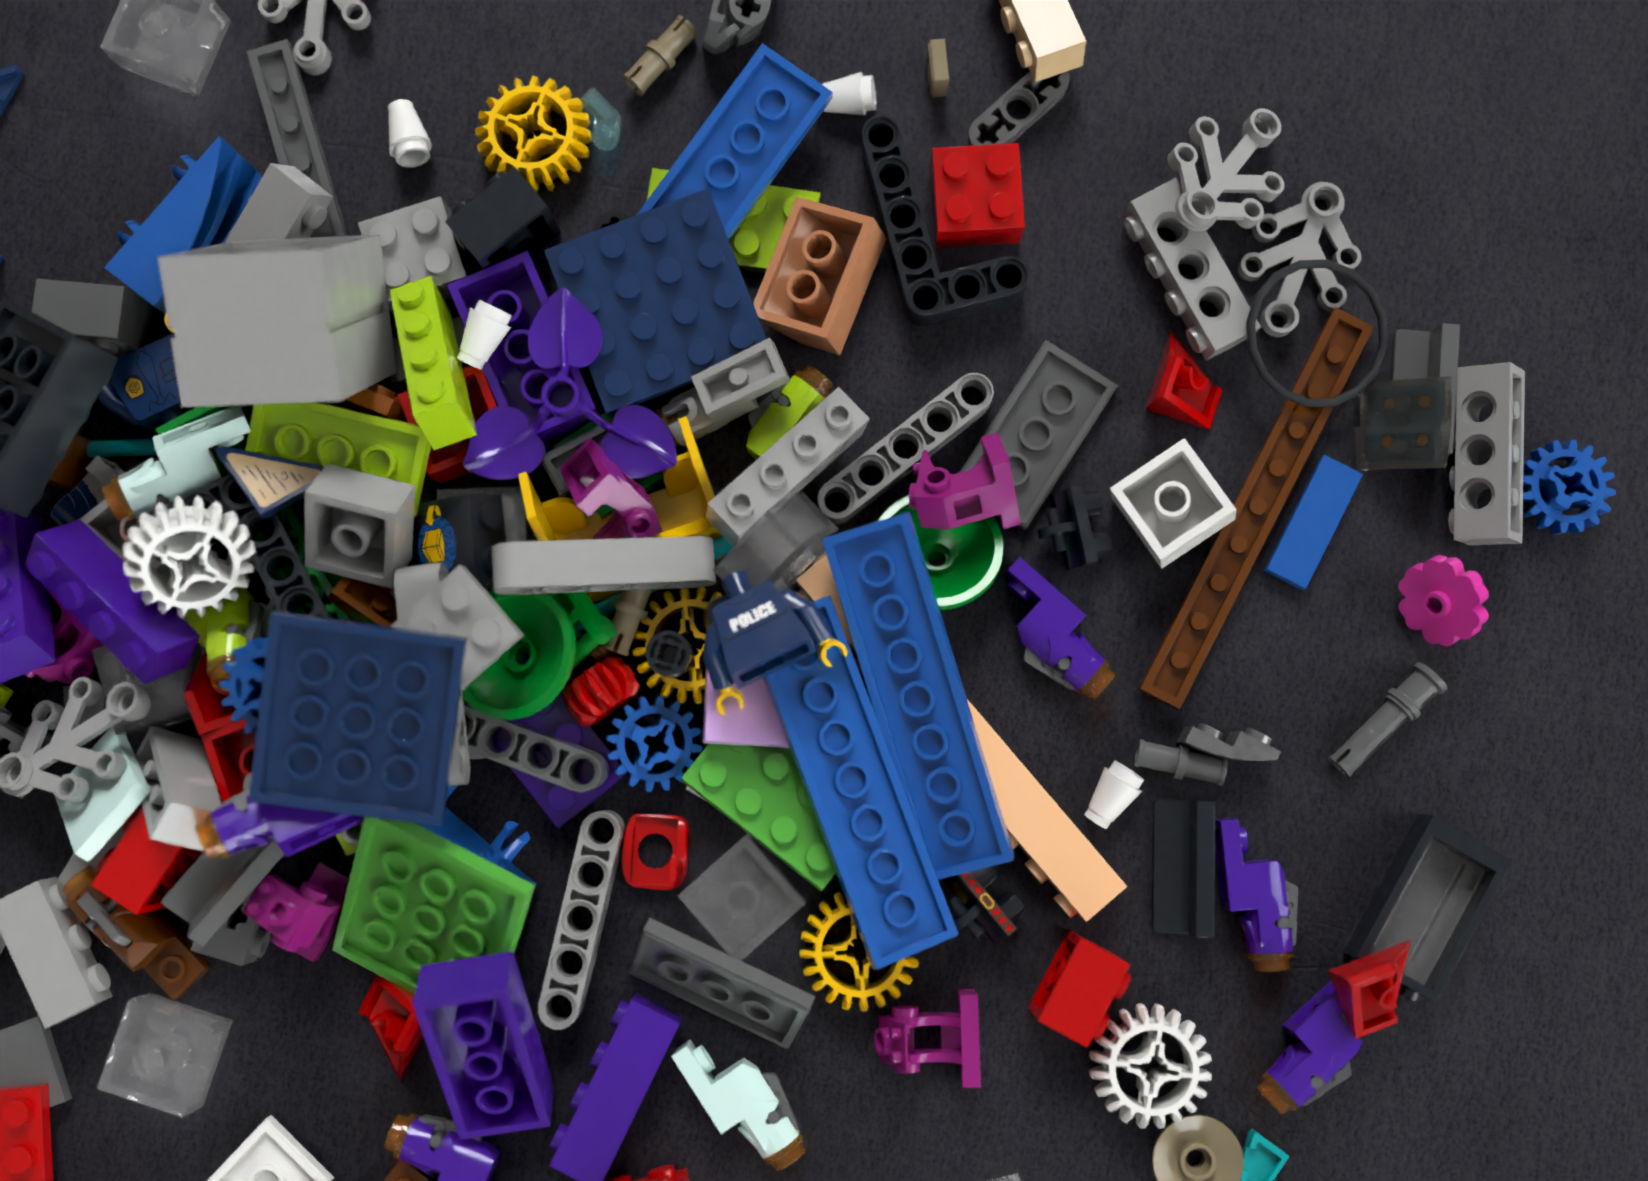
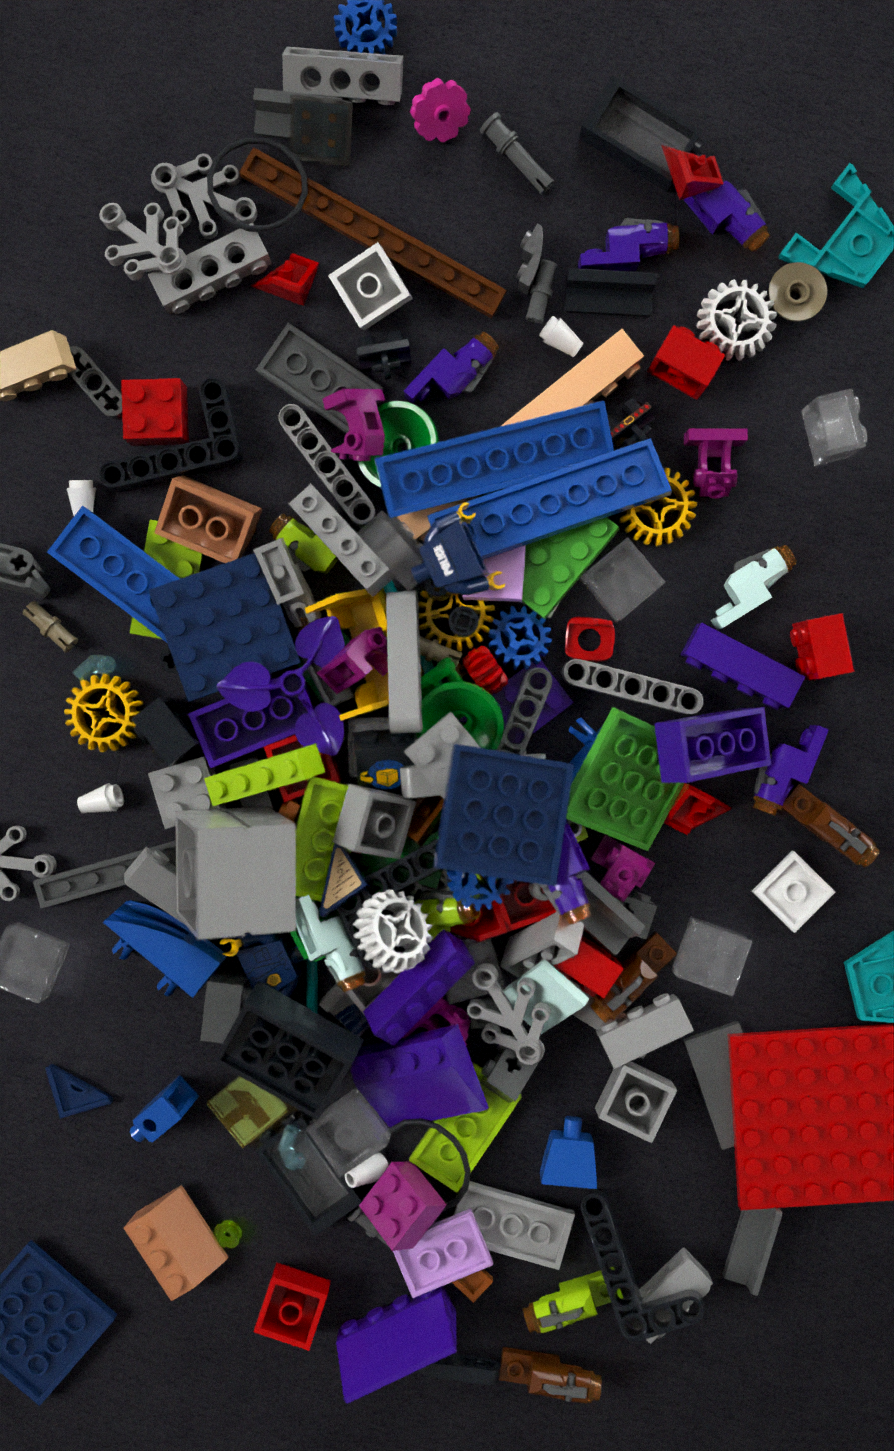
camera: 85 degrees left, 5 degrees up
white cone [457,300,512,370] -> none
dark grey tile [628,918,815,1049] -> none
dark tan tile [926,38,949,97] -> none
blue tile [1263,455,1363,590] -> none

